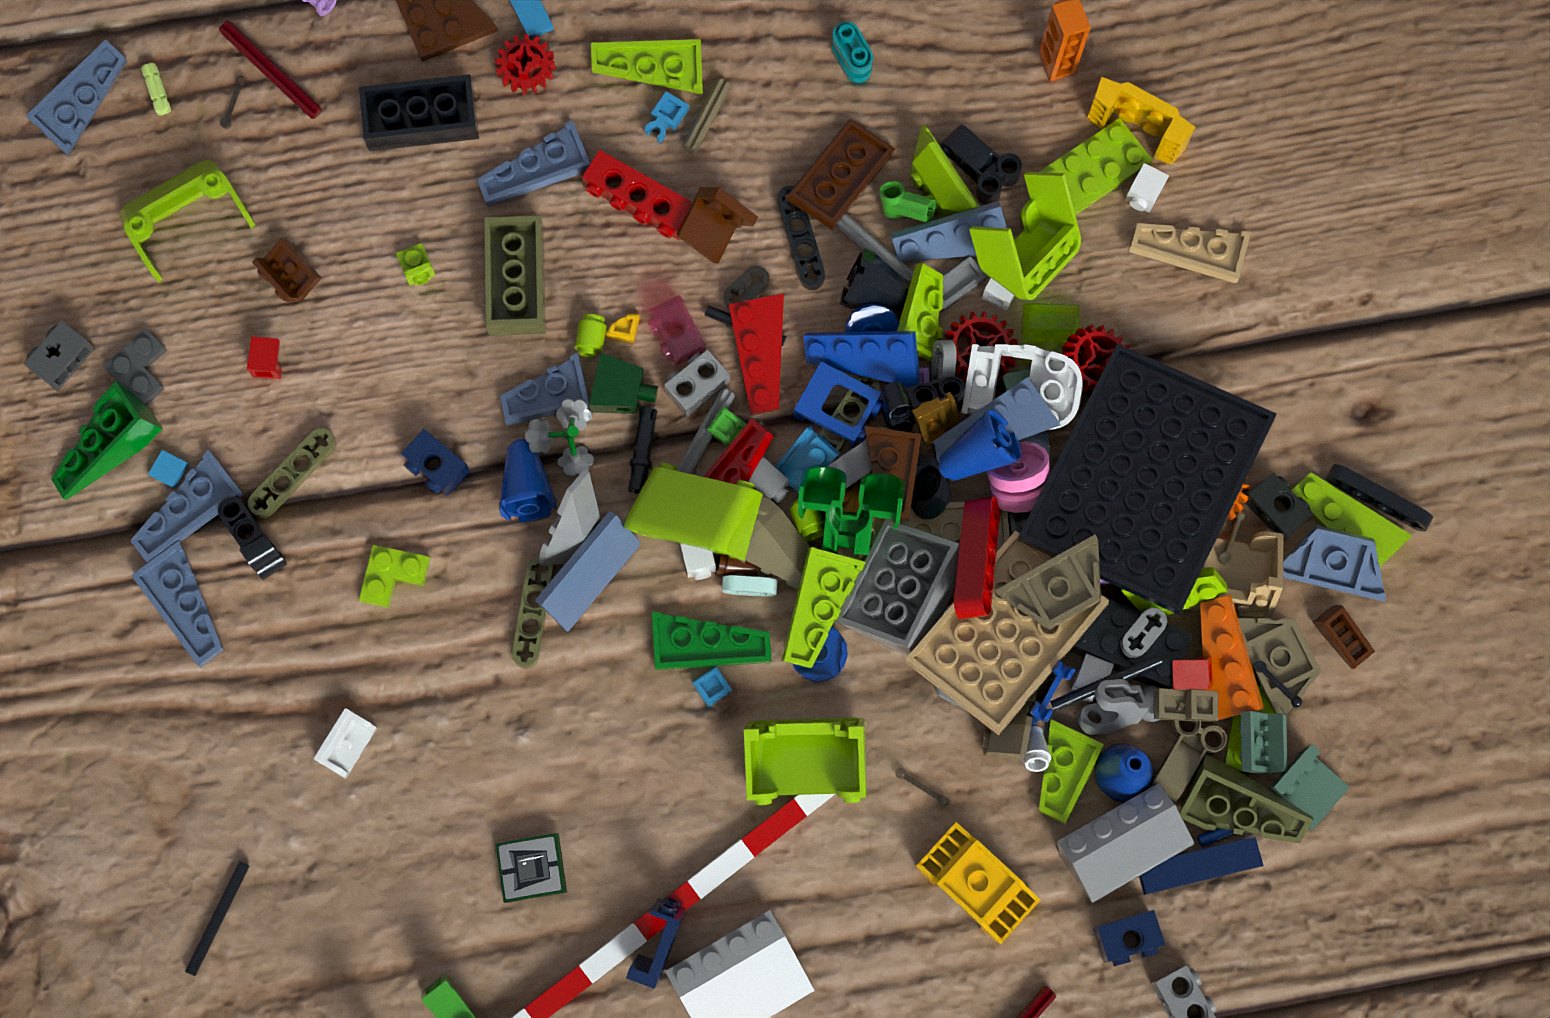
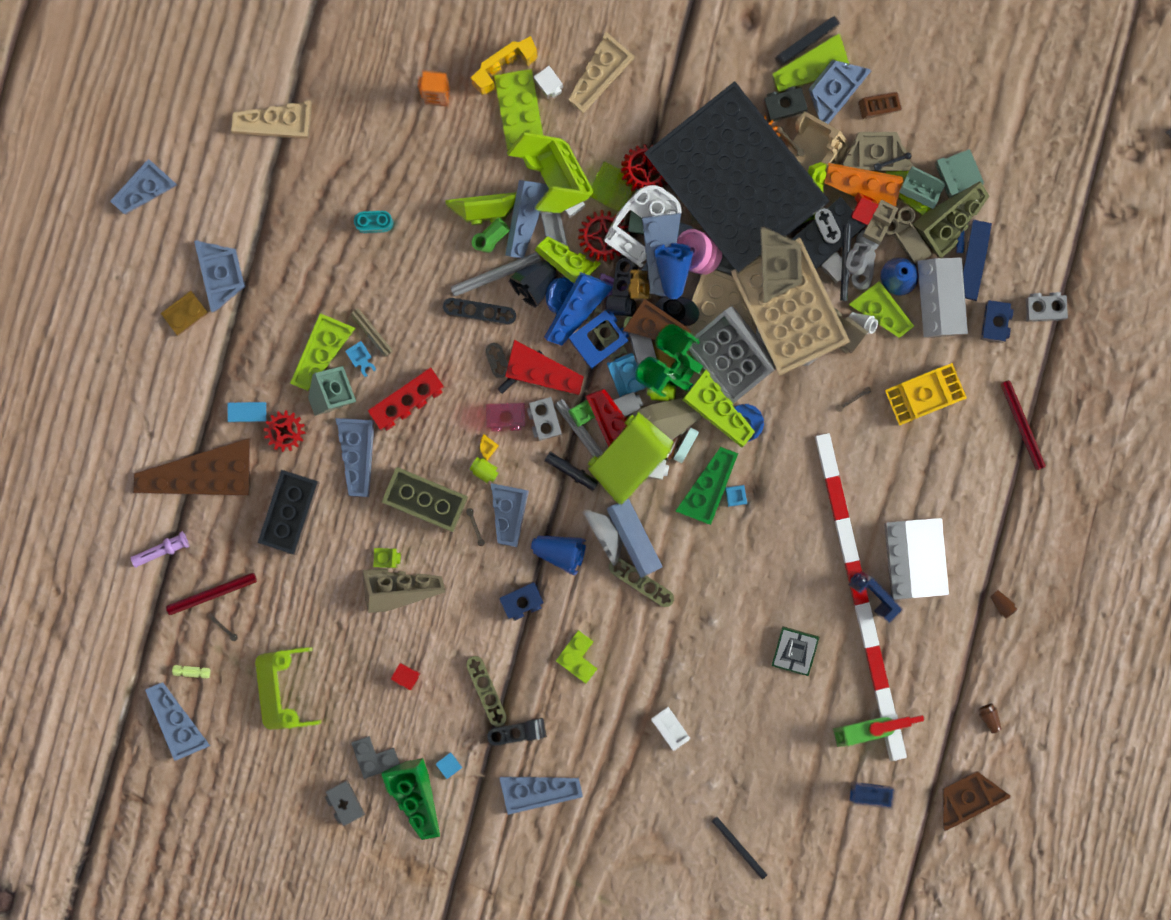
camera: 60 degrees left, 10 degrees up
sand blue wing [130,449,244,563] -> none
reddish brown bracket [252,238,322,302] -> none
light grey plant [525,398,594,477] -> none
dark green torso [589,353,659,414] -> none
reddish brown bracket [676,187,758,263] -> none
lime windscreen [744,717,867,805] -> none
reddish brown tile [787,119,895,230] -> none
light grey beam [930,340,957,381] -> none
black piece [940,125,1022,205] -> none
red beam [954,496,1000,620] -> none
blue flag [1030,660,1076,727] -> none
none -> sand green slope [308,366,356,416]
none -> dark tan wedge [363,568,445,613]
none -> clear smoke hinge [466,508,485,546]

